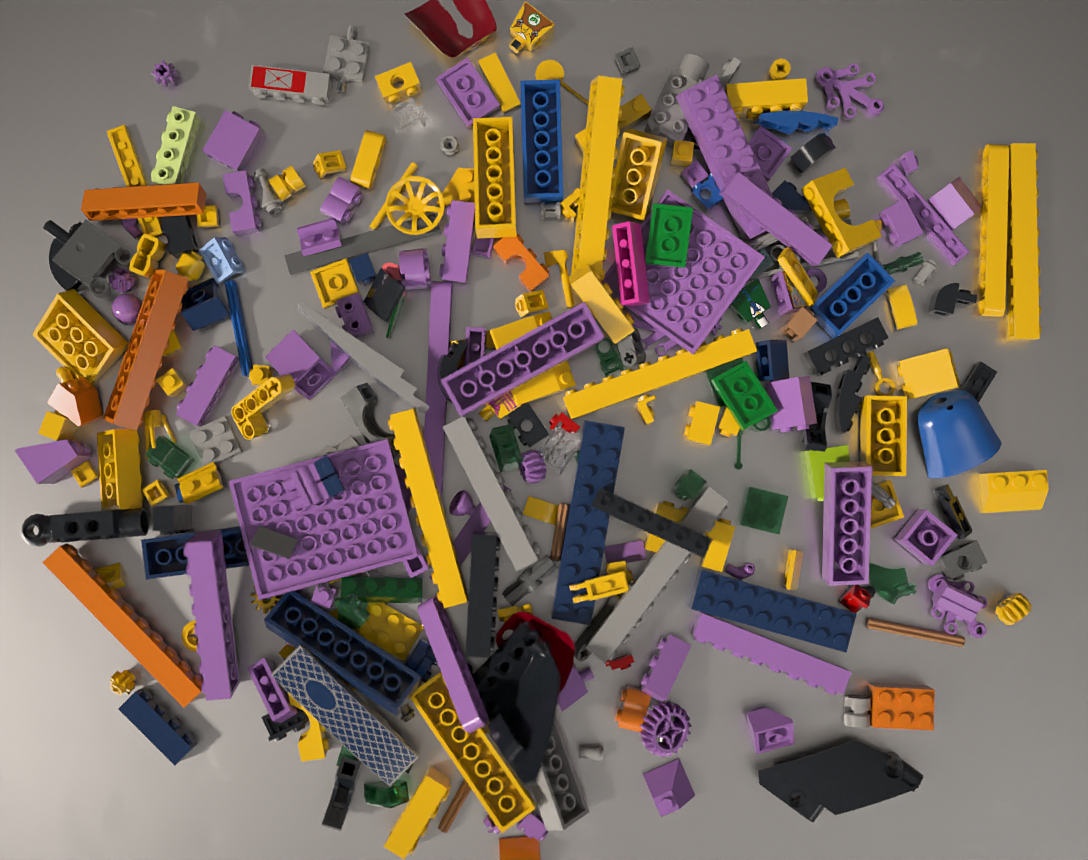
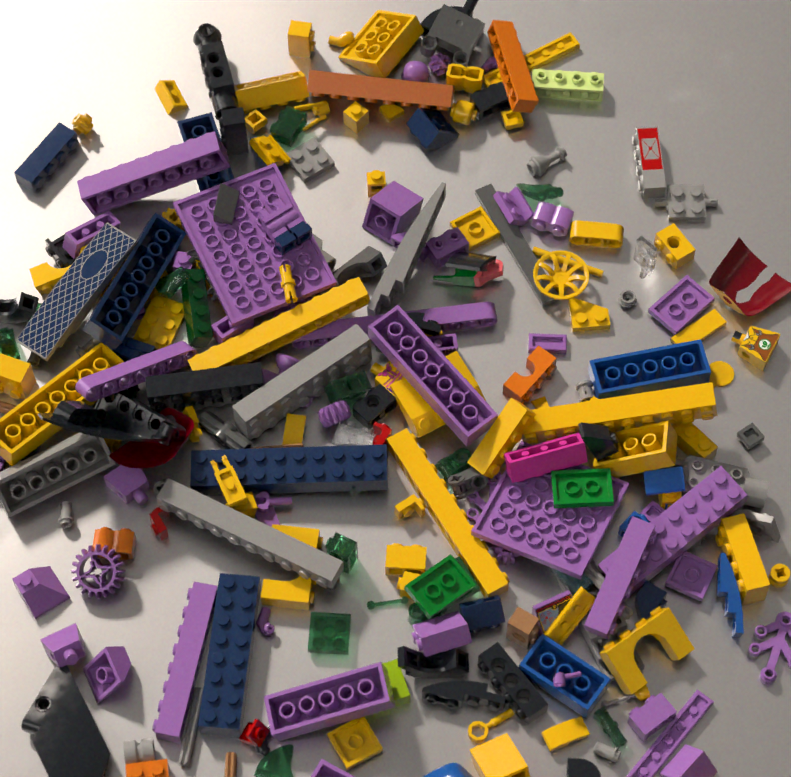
camera: 85 degrees right, 25 degrees down
medium lavender slope [15,439,93,484] -> none
orange brick [42,543,204,708] -> none
orange slope [47,377,103,427] -> none
yellow tile [71,460,99,488] -> none
medium lavender gear [151,60,178,87] -> none
medium lavender brick [176,345,239,427] -> none
light blue bracket [199,237,245,284] -> none
medium lavender brick [202,110,264,172] -> none
medium lavender arch [222,170,262,236] -> none
blue axle [225,280,253,376] -> none
yellow beam [231,374,295,440] -> none
yellow wheel [269,165,306,201] -> none
yellow bracket [313,150,346,179] -> none
dark blue brick [349,253,377,286] -> none
medium lavender brick [399,248,432,291] -> none
medium lavender brick [439,200,475,284] -> none
yellow brick [473,117,517,238] -> none
yellow bracket [515,290,549,317] -> none
black brick [591,488,713,558] -> none
medium lavender brick [640,634,691,702] -> none
dark green torso [728,278,771,329] -> none
yellow slope [783,549,803,590] -> none
black brick [790,133,836,173] -> none
medium lavender piece [806,268,827,292] -> none
yellow brick [834,198,850,220] -> none
yellow brick [860,395,907,476] -> none
light grey axle [871,479,896,509] -> none
medium lavender plate [899,150,919,176] -> none
none -> medium lavender torso [40,623,86,667]
none -> light grey axle [179,687,203,767]
none -> medium lavender bar [255,491,292,513]
none -> yellow pin [279,264,298,303]
none -> clear green arm [516,183,564,202]
none -> medium lavender hand [553,671,581,687]
none -> black slope [578,422,619,461]
none -> blue slope [644,467,686,496]

